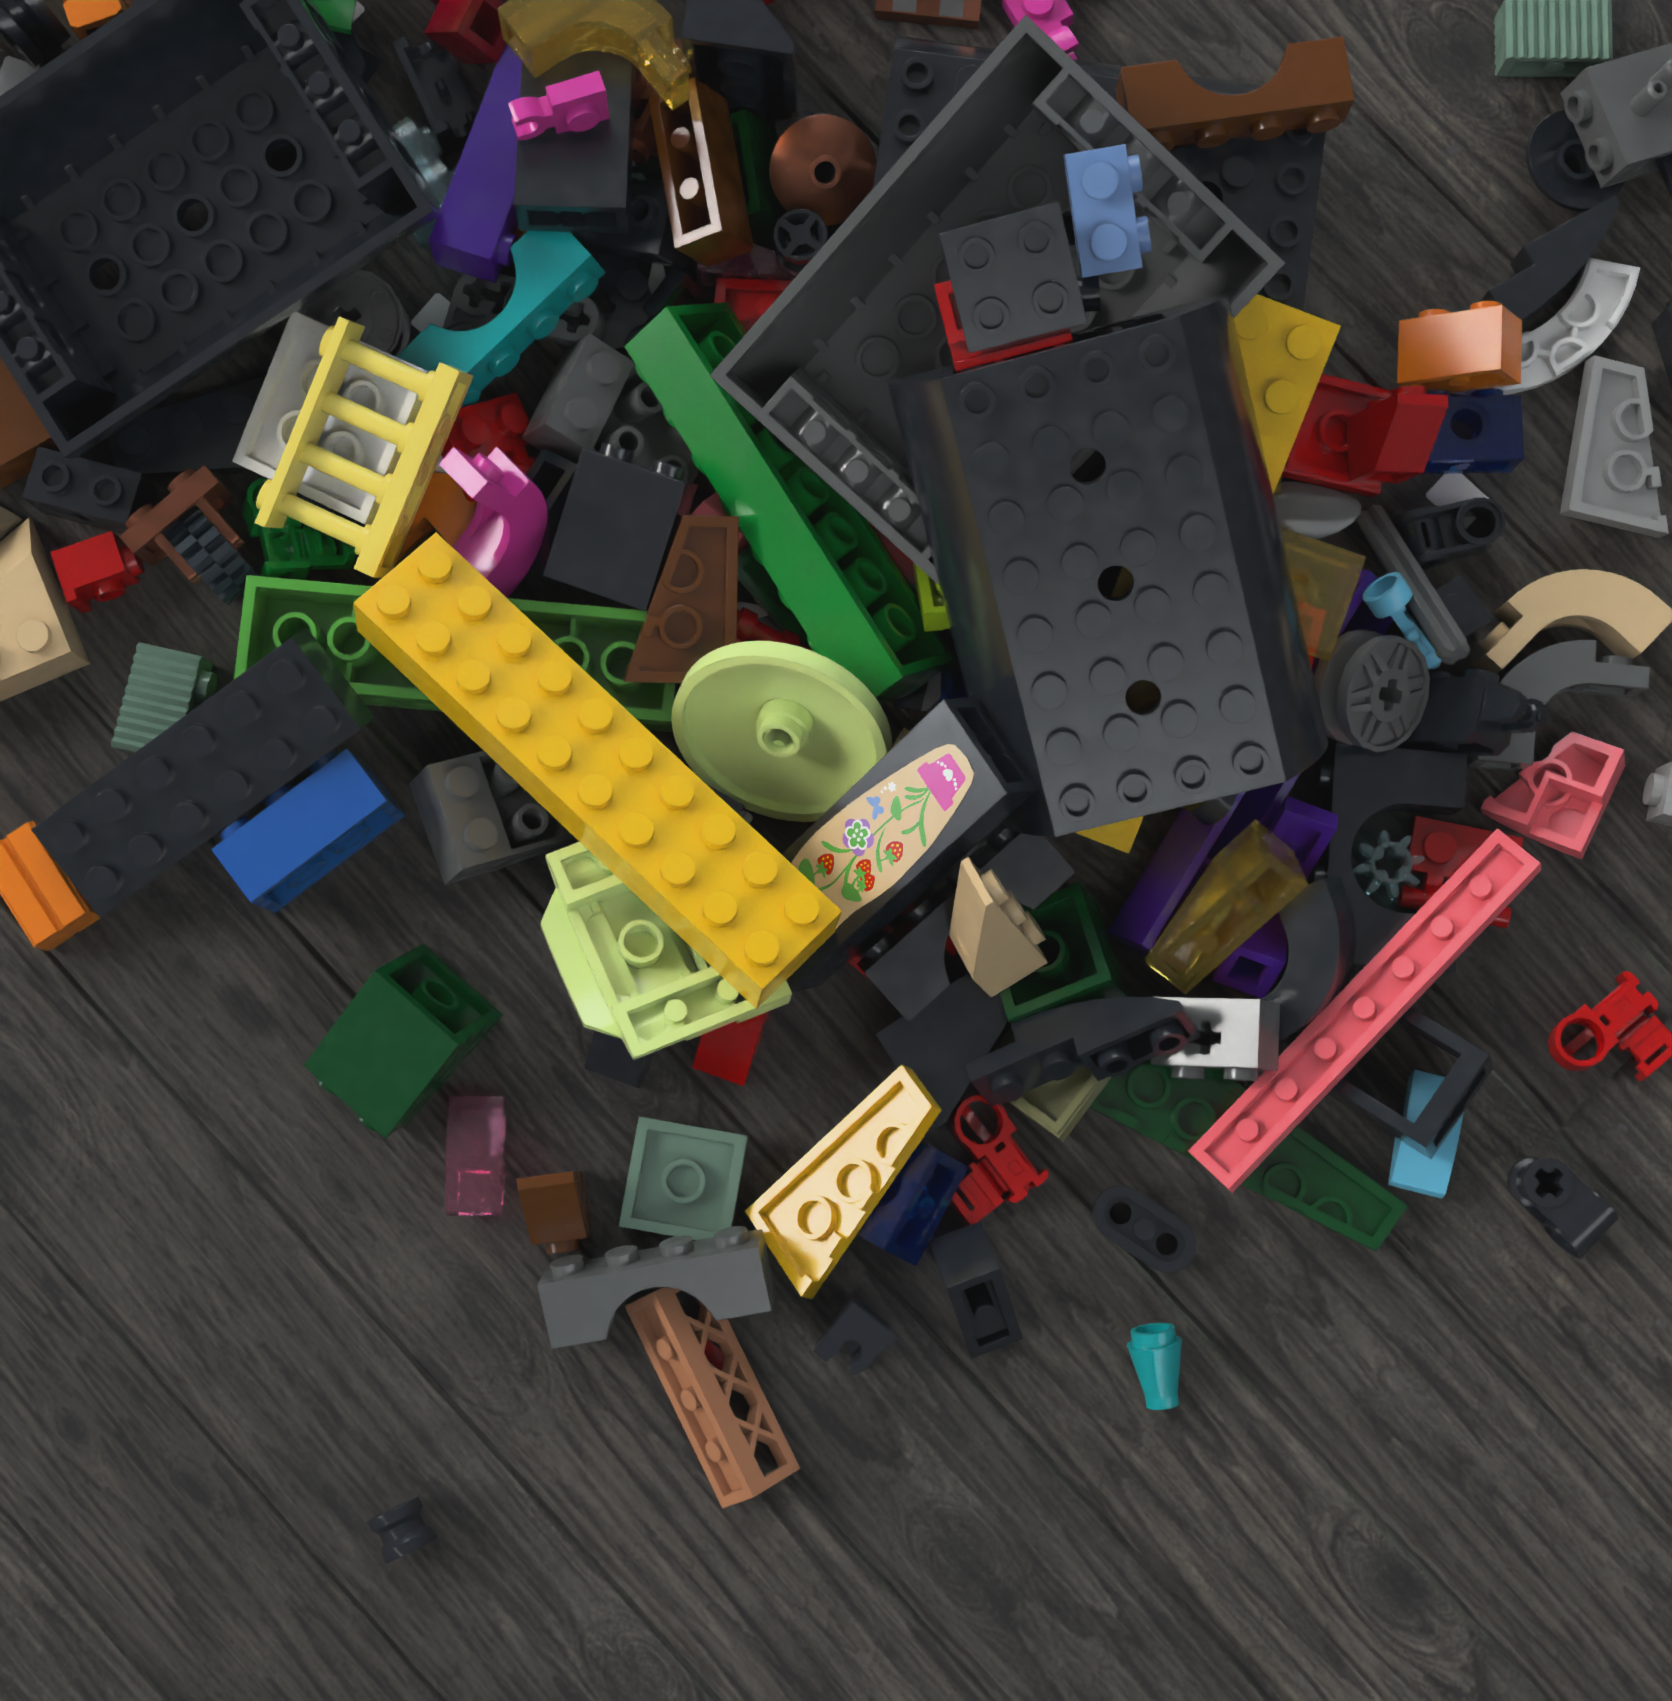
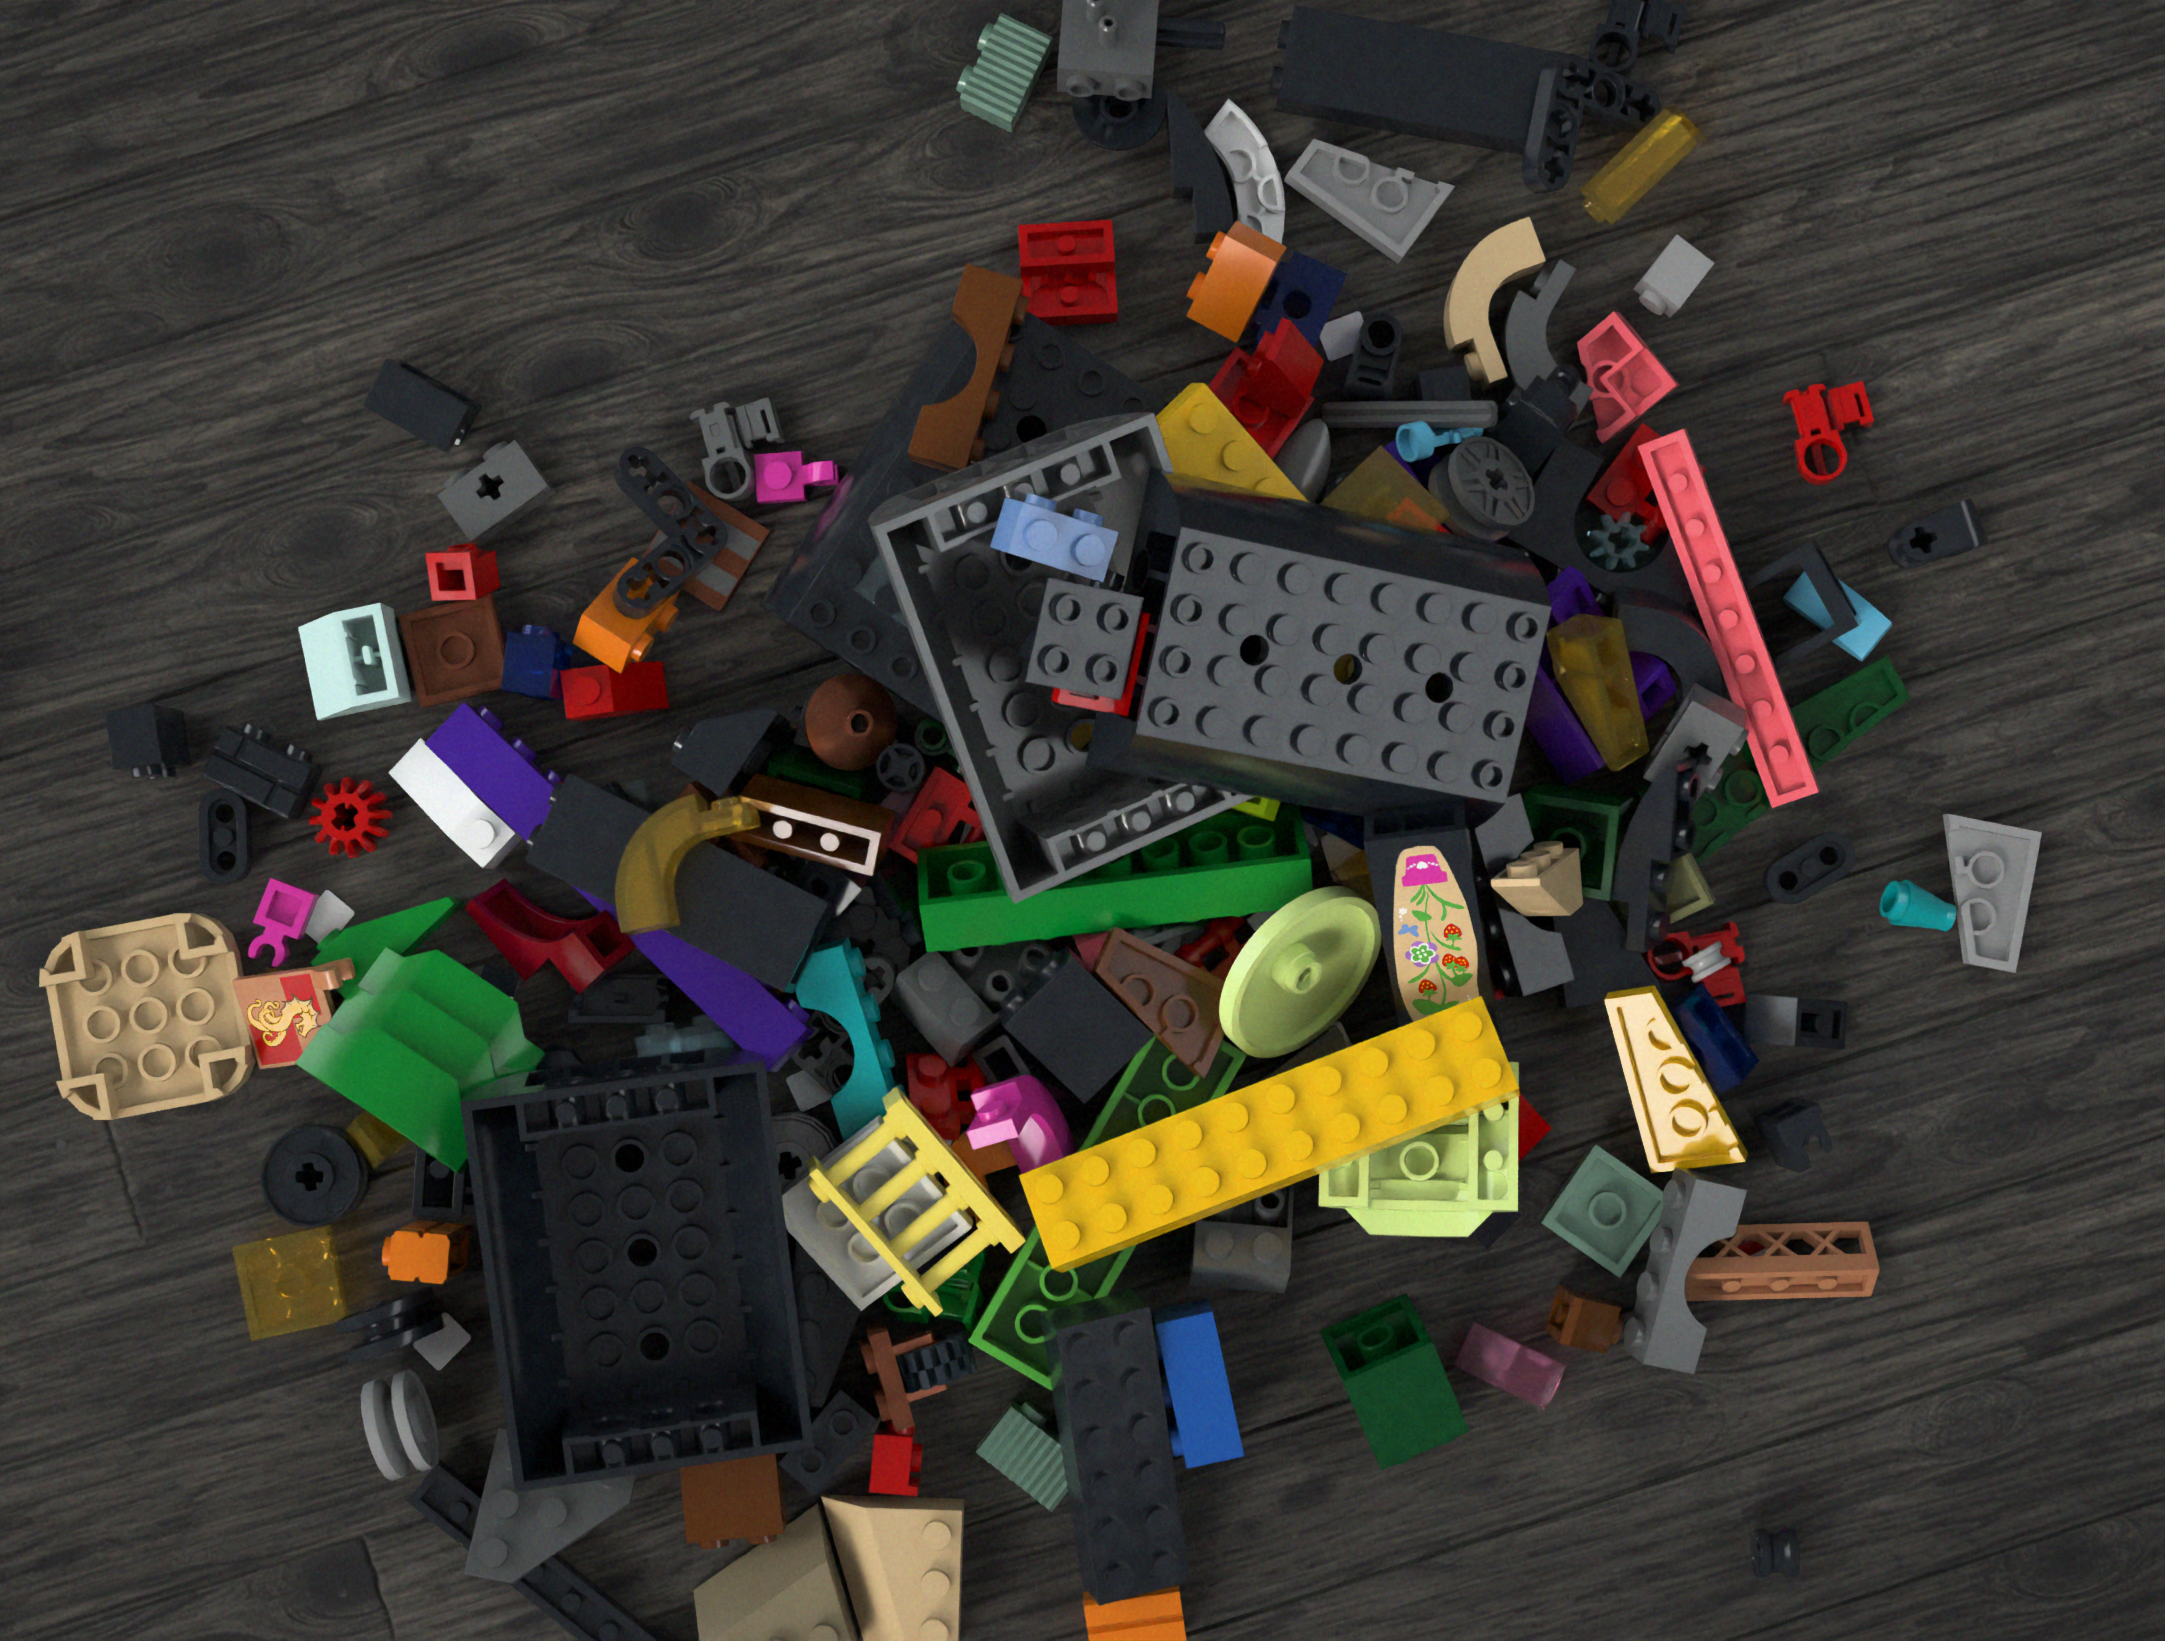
camera: 70 degrees left, 5 degrees up
dark pink plate [508,71,610,141] -> none
none -> red slope [1018,220,1118,326]
none -> light grey bush [1682,941,1732,983]
none -> light grey wing [1943,814,2042,973]

